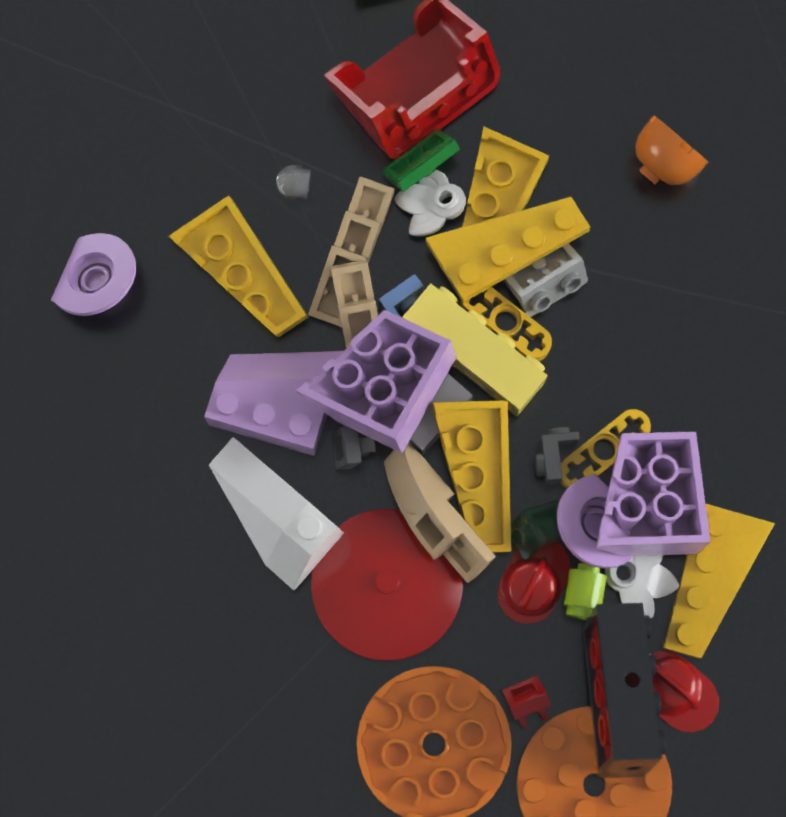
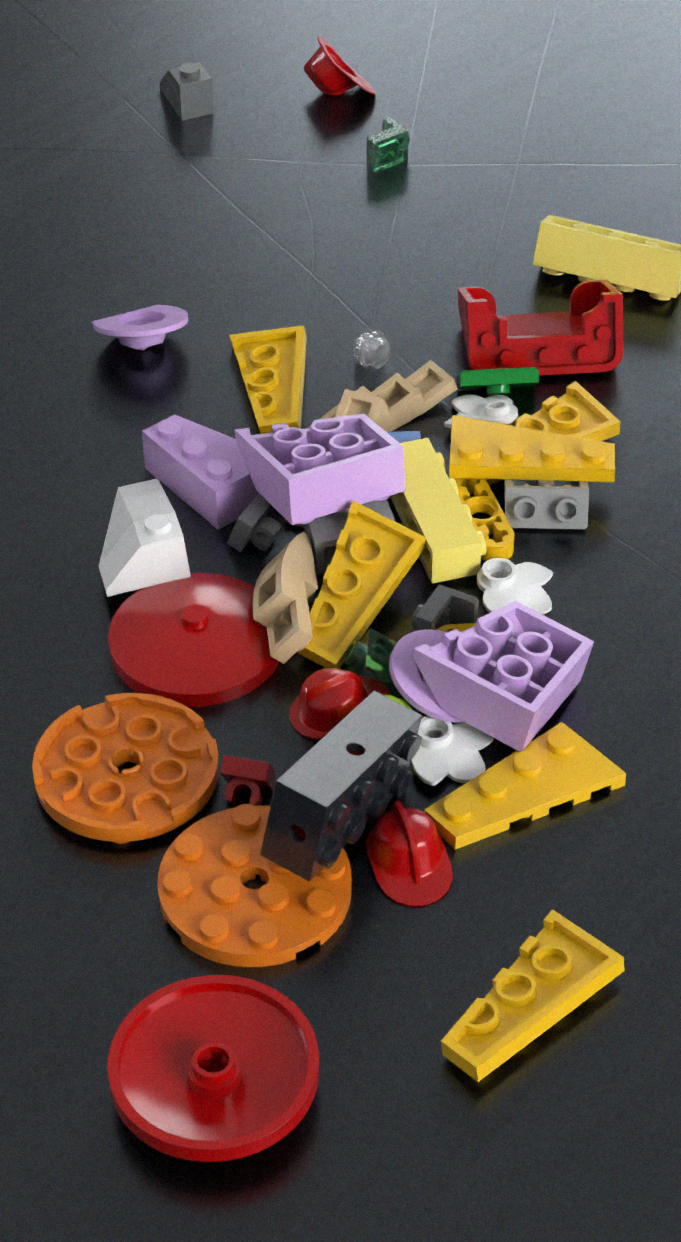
camera: 35 degrees right, 35 degrees down
none -> white plate [477,558,553,615]

